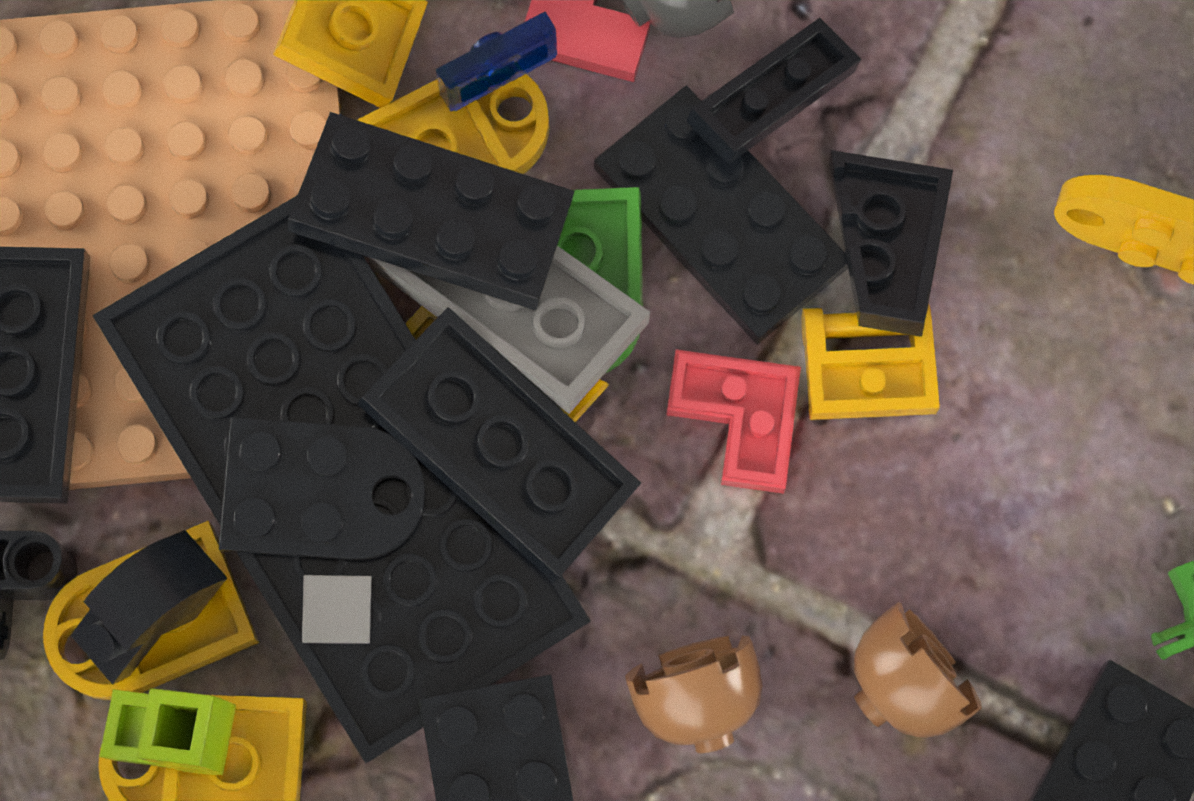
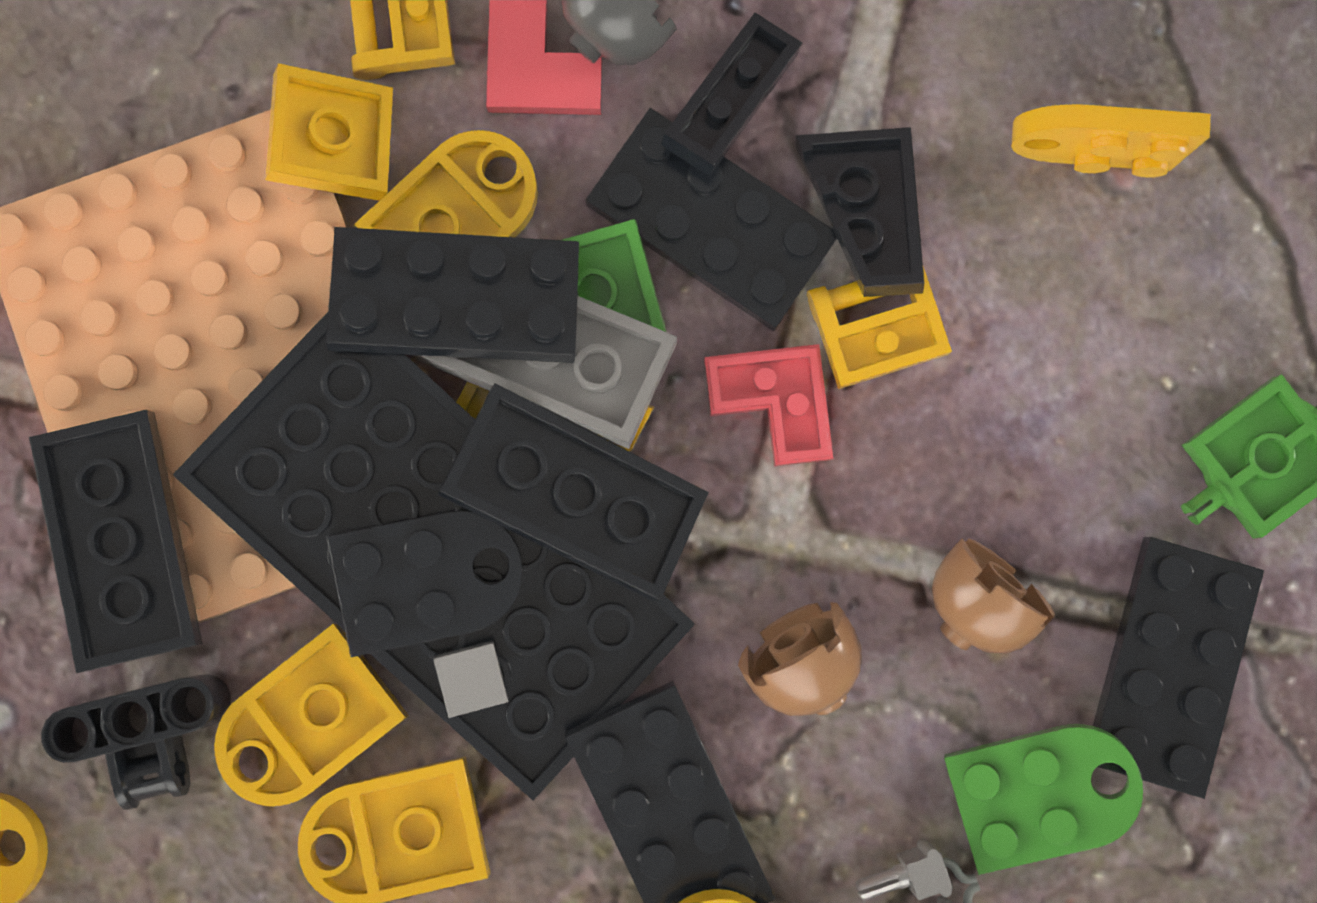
camera: 15 degrees left, 10 degrees up
black brick [70,530,227,685] -> none
lime brick [99,688,236,775] -> none
clear blue plate [435,12,557,112] -> none

